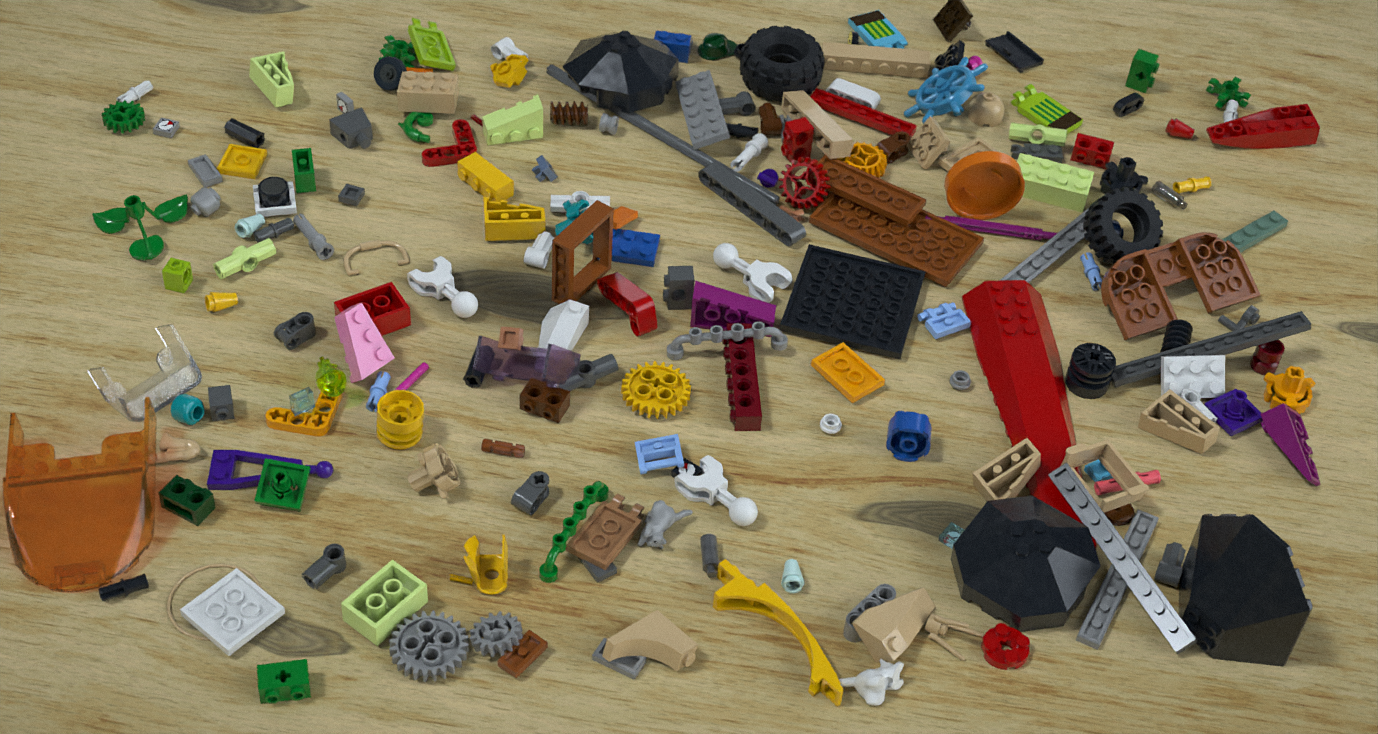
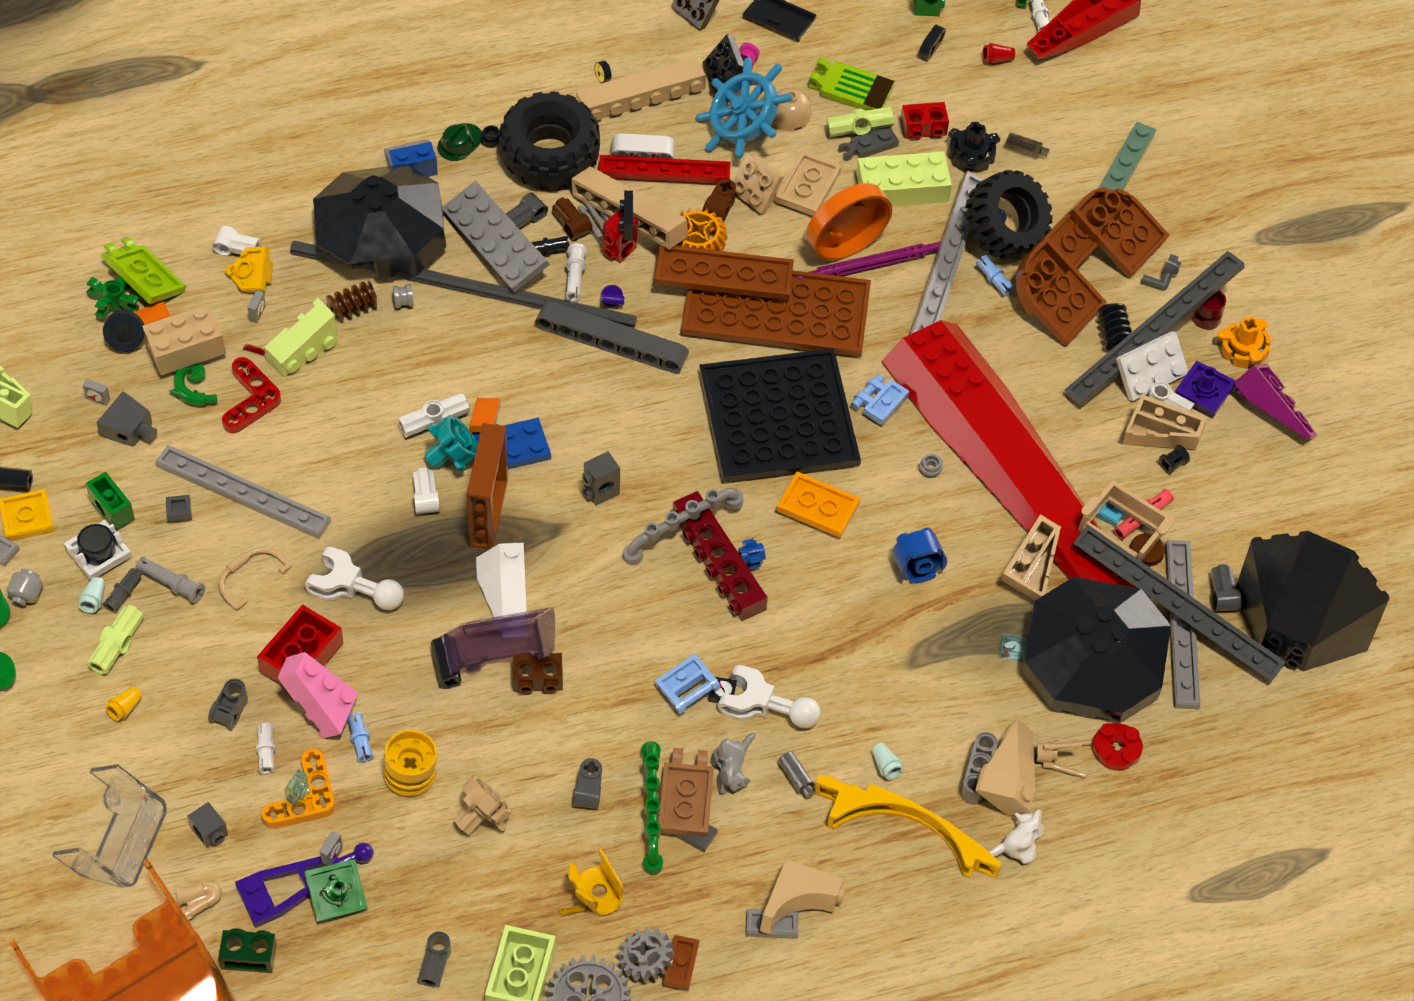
camera: 25 degrees left, 10 degrees up
lime brick [162,258,193,294] -> none
teal head [170,394,204,425] -> none
clear neon green piece [315,356,347,397] -> none
dark pink bar [395,362,429,390] -> none
yellow brick [457,152,514,202] -> none
dark orange axle [481,438,525,458] -> none
yellow wedge [483,196,546,241] -> none
nougat tile [498,327,524,351] -> none
sand blue tile [532,155,557,182] -> none
dark grey piece [553,354,619,391] -> none
red beam [597,272,657,337] -> none
yellow gear [621,361,691,419] -> none
magenta wedge [690,280,776,337] -> none
white piece [713,243,792,303] -> none
red gear [778,157,830,209] -> none
nougat hand [780,205,804,222] -> none
white plate [820,414,842,434] -> none
tile [848,10,908,49] -> none
black wheel [1065,343,1116,399] -> none
yellow pin [1173,176,1212,194] -> none
none -> light grey tile [155,445,331,539]
none -> light grey tile [248,291,266,324]
none -> white pin [256,723,276,775]
none -> light grey tile [320,832,343,866]
none -> black plate [619,190,633,240]
none -> blue gear [738,538,766,569]
none -> black bush [1159,445,1190,474]

